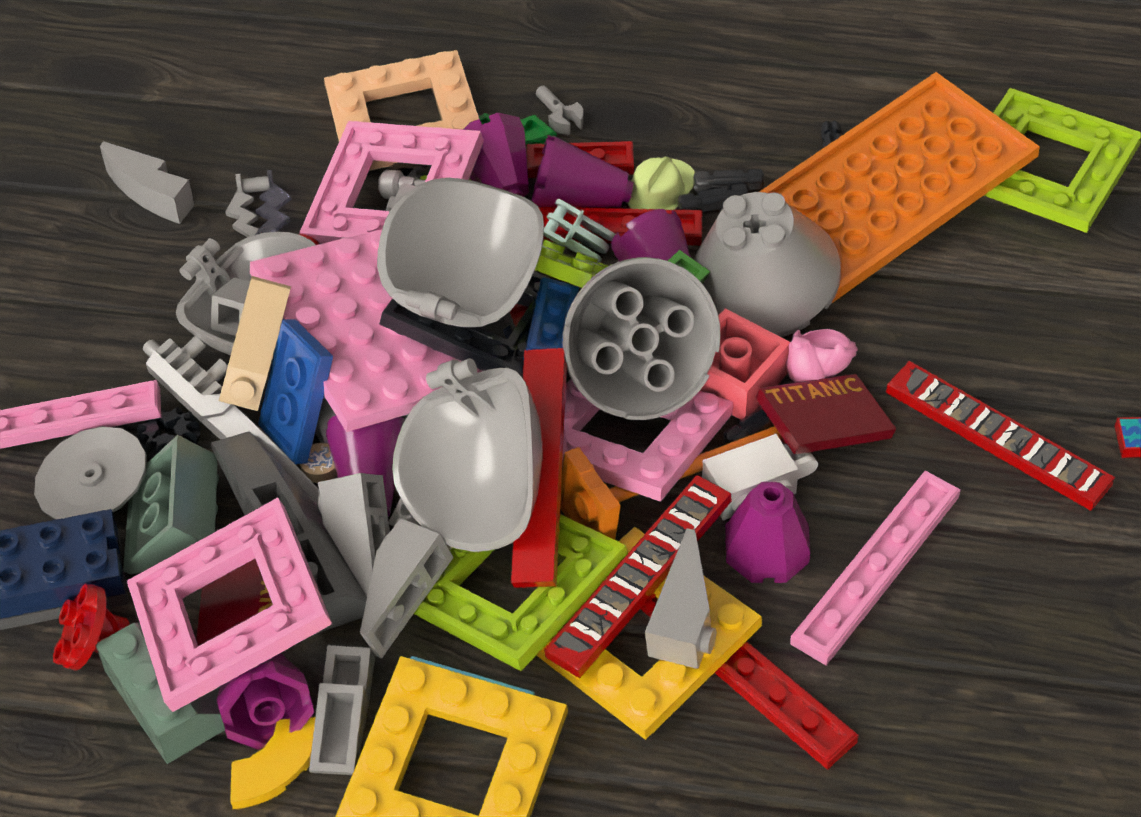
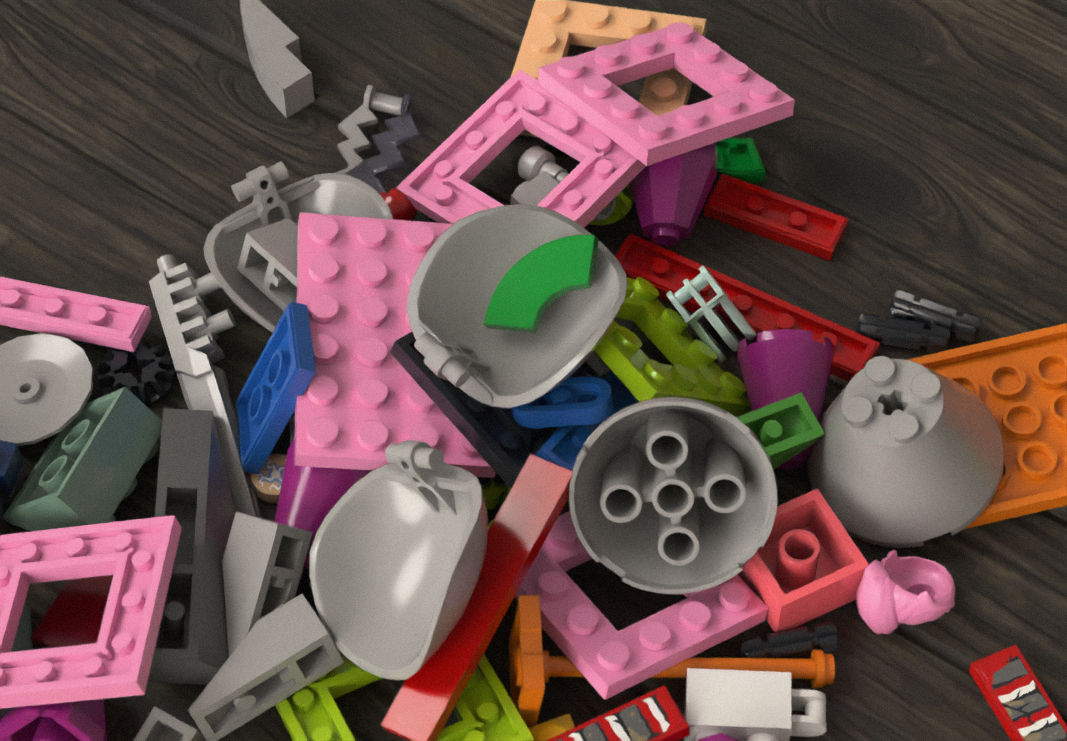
camera: 25 degrees right, 5 degrees up
tan slope [219,276,291,411] -> none
magenta cone [532,135,634,208] -> none
light grey bar [536,86,584,135] -> none
yellowish green piece [626,156,695,210] -> none
dark red tile [756,374,896,455] -> none
none -> green tile [484,235,599,333]
none -> blue plate [512,376,613,429]
none -> bright pink plate [538,22,795,166]

